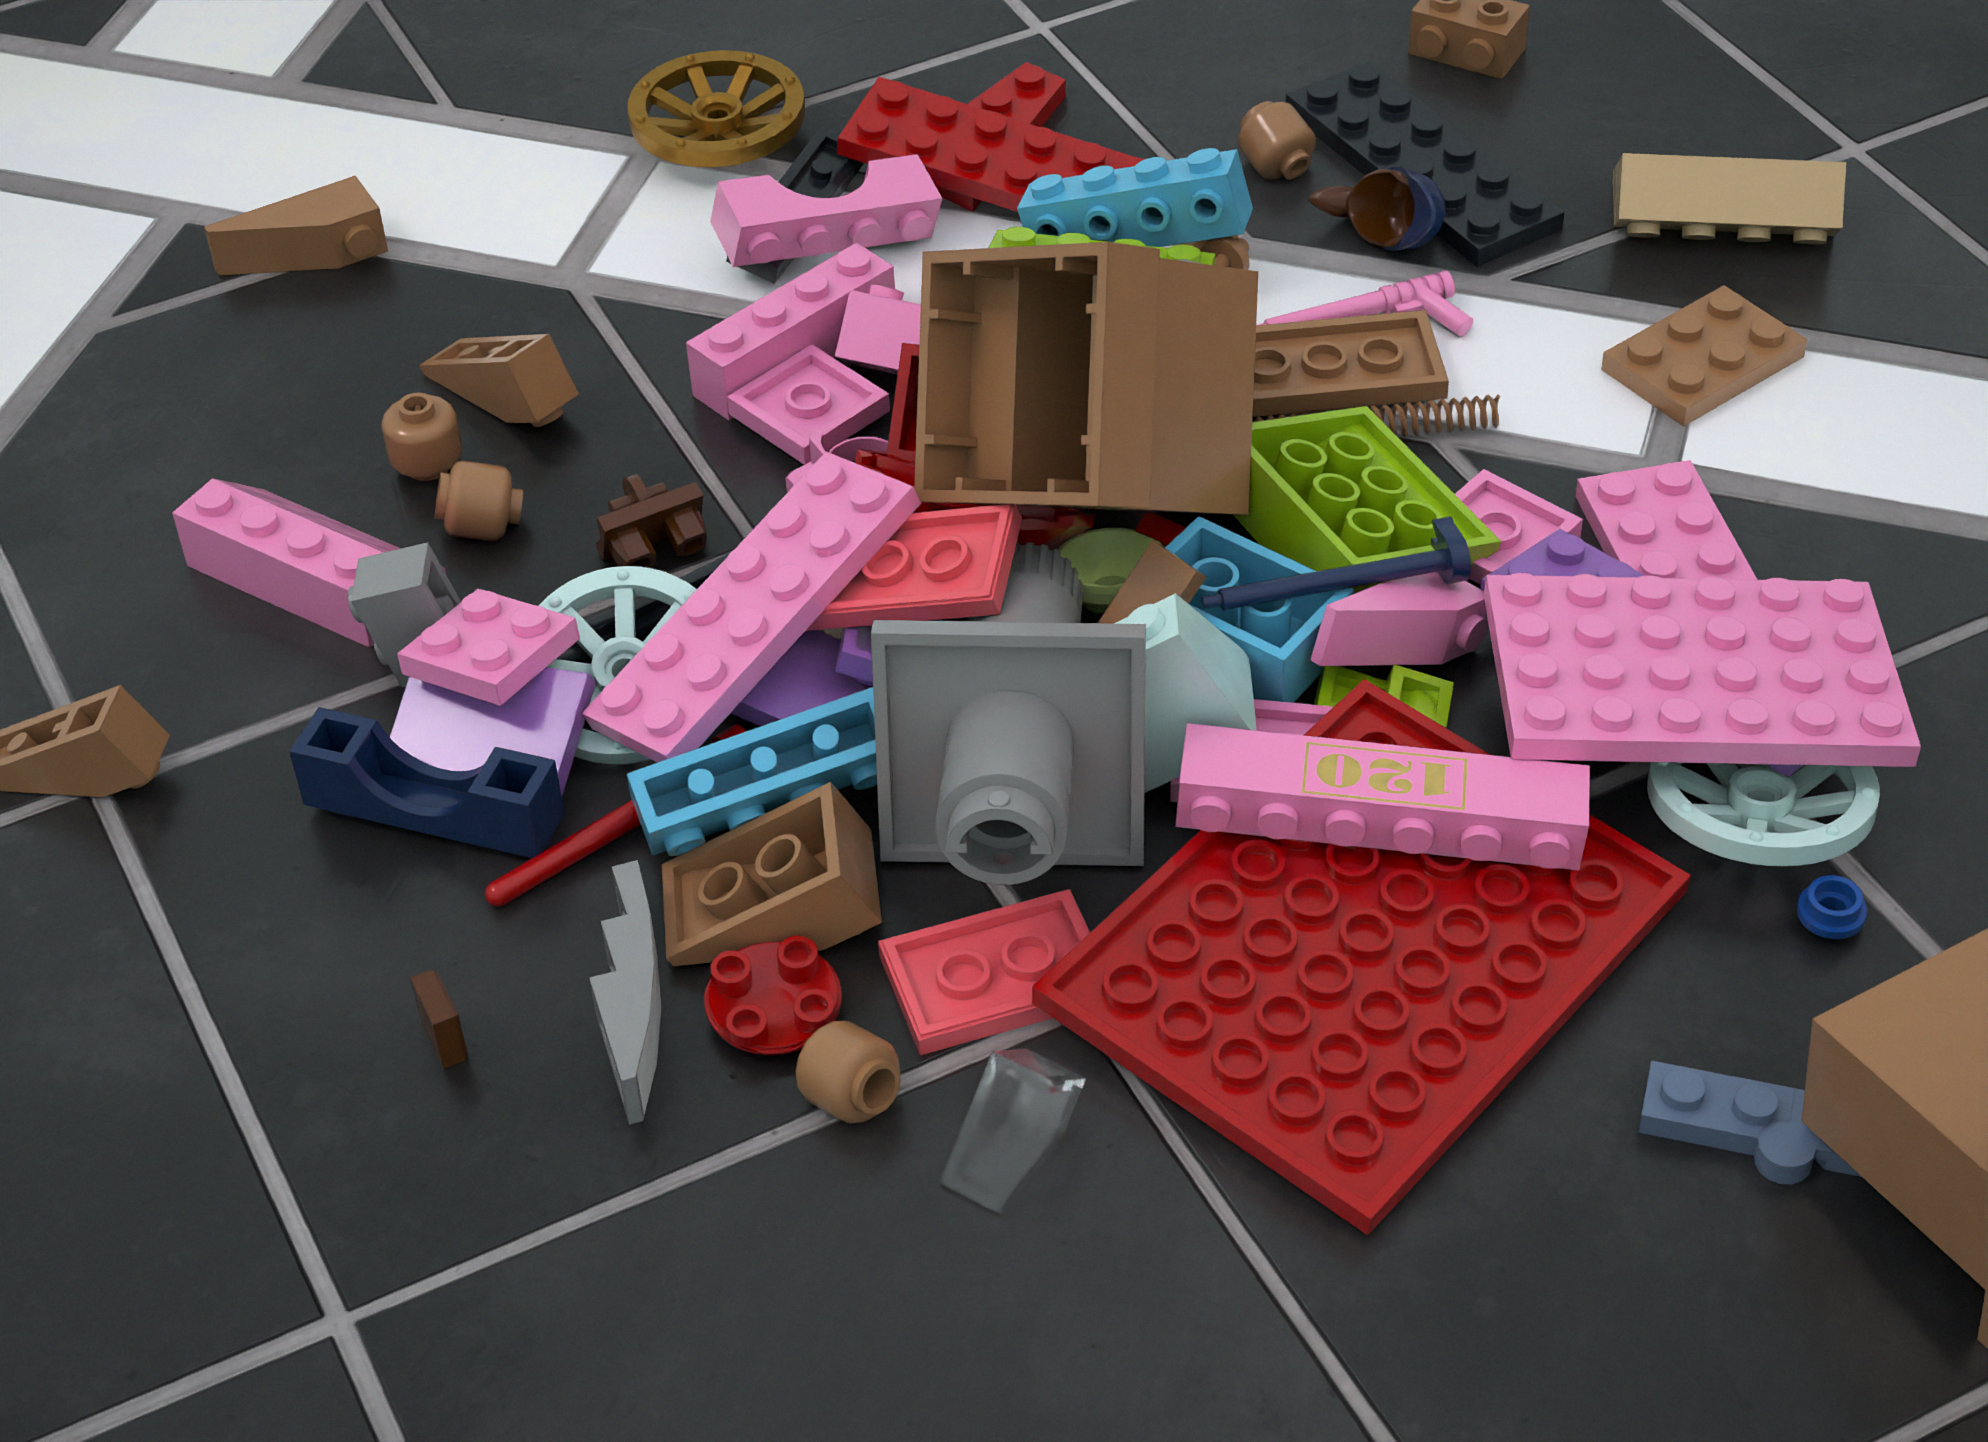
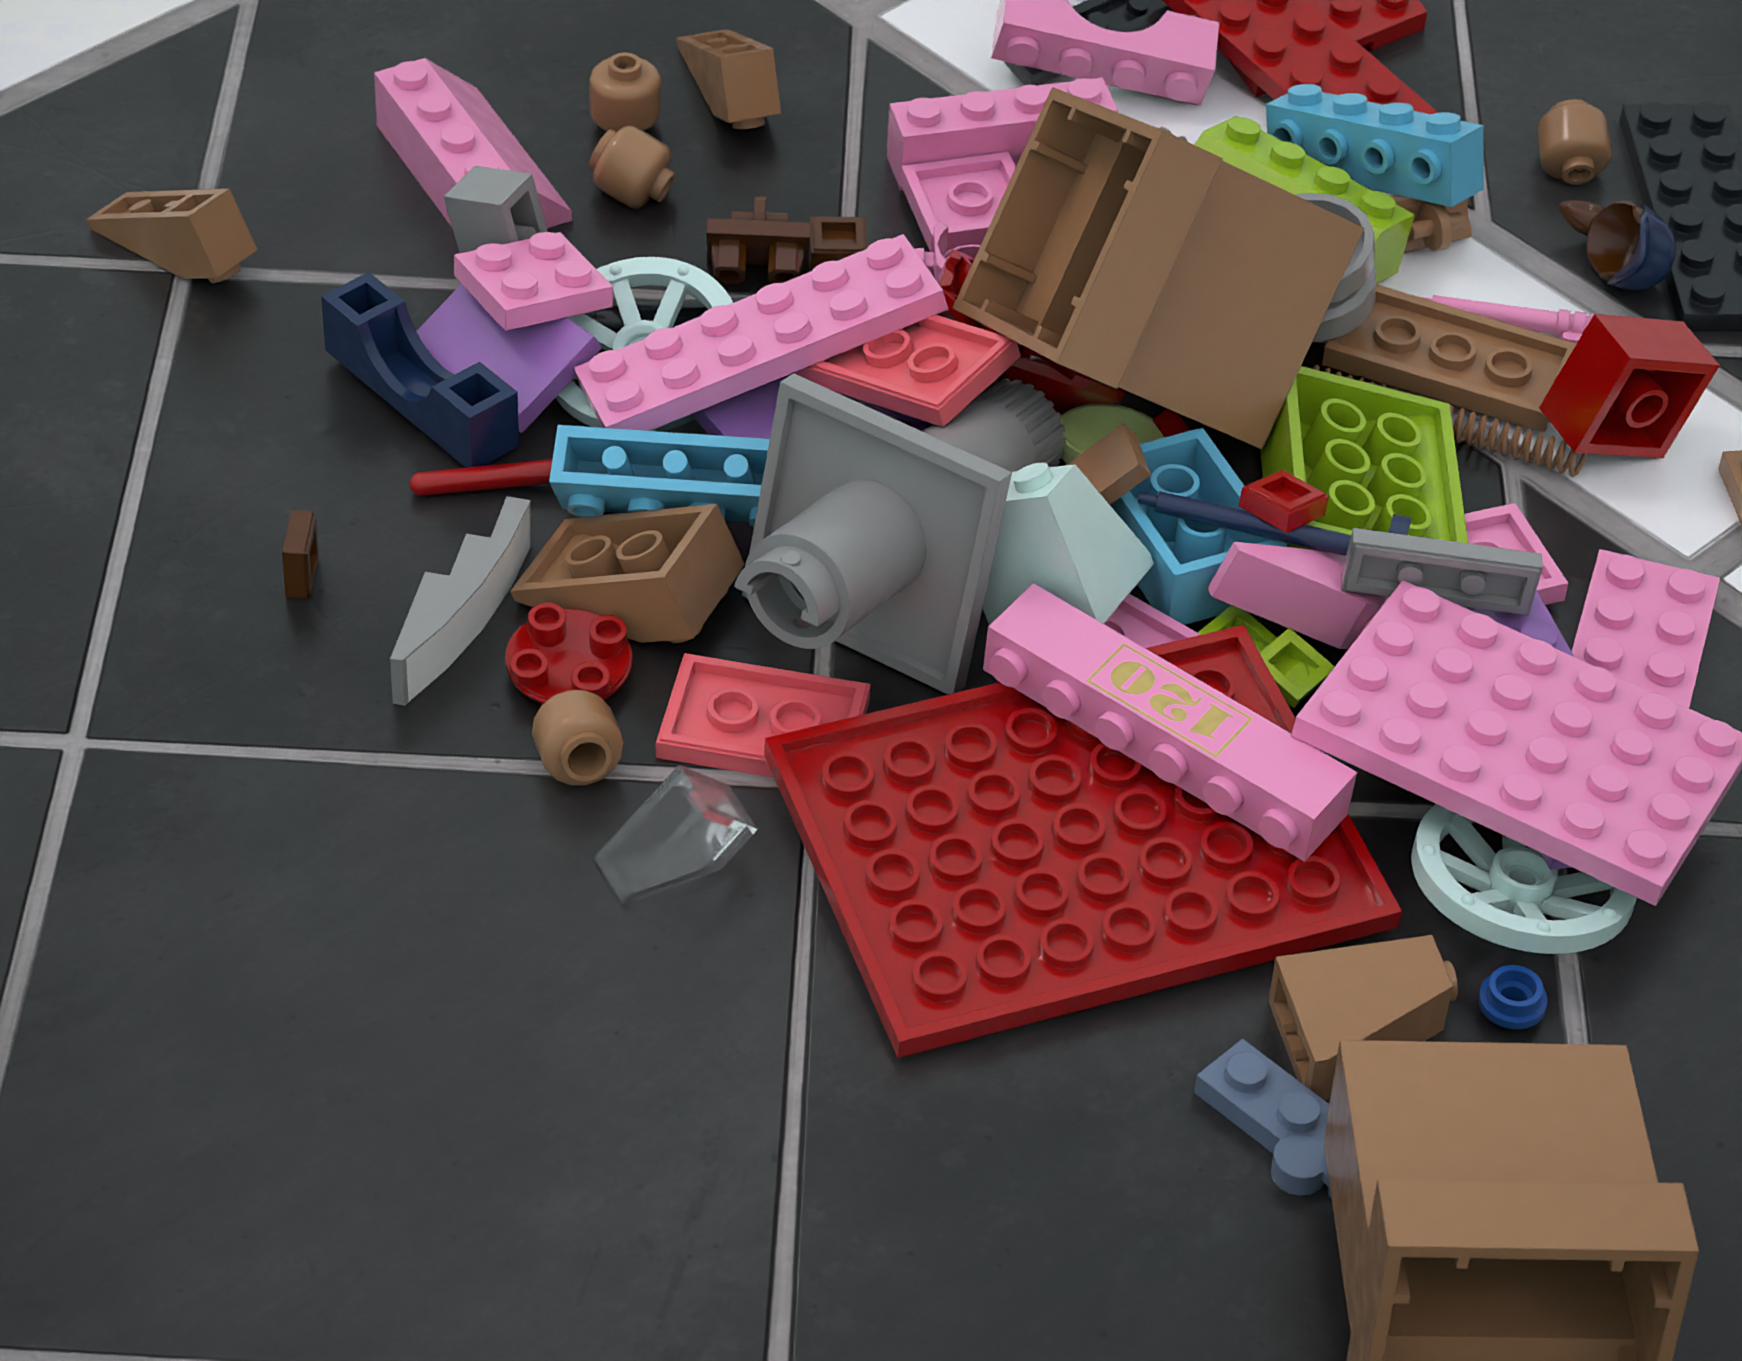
camera: 25 degrees right, 0 degrees up
none -> reddish brown tile [810,217,868,268]
none -> red tile [1238,470,1329,533]
none -> medium nougat slope [1268,935,1458,1101]
none -> light grey tile [1341,528,1543,616]
none -> red brick [1539,314,1720,458]

